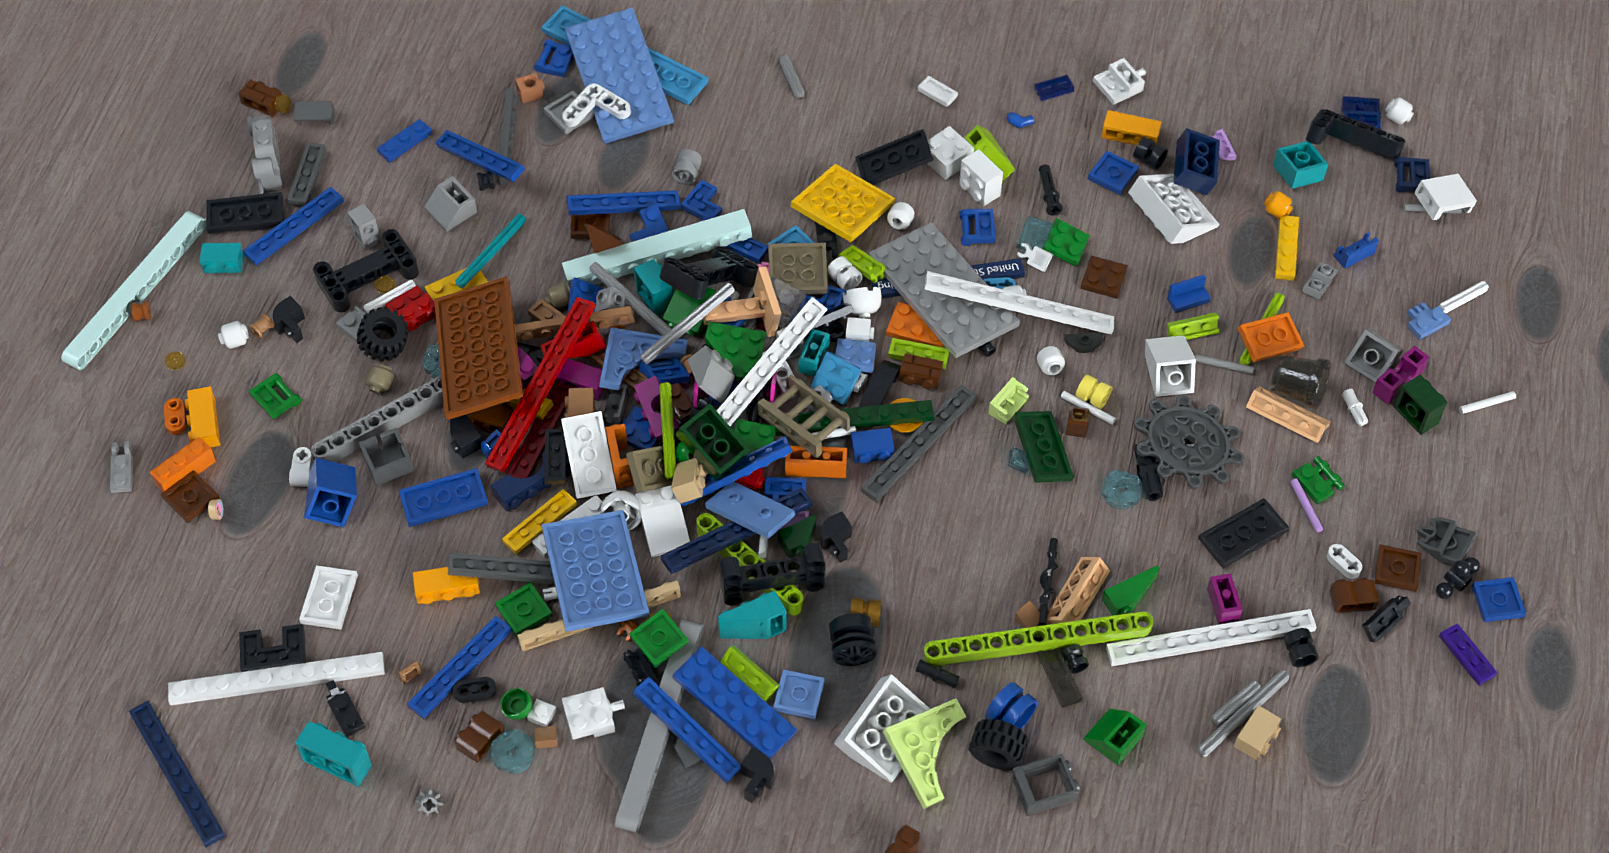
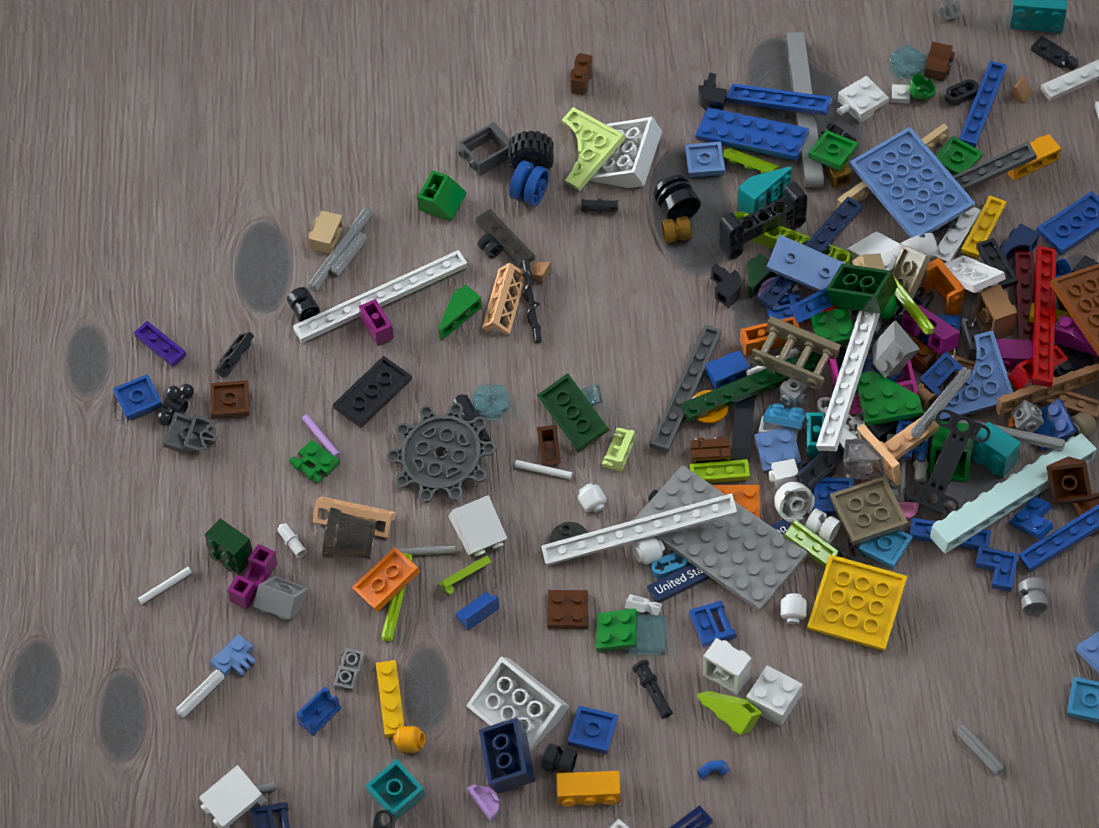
camera: 165 degrees right, 0 degrees up
medium nougat slope [535,726,558,749] -> none
black plate [855,129,934,185] -> none
white plate [918,76,958,107] -> none
lime beam [924,612,1153,666] -> none
light yellow wheel [1075,374,1112,409] -> none
white beam [1327,544,1362,579] -> none
reddish brown brick [1329,578,1379,613] -> none

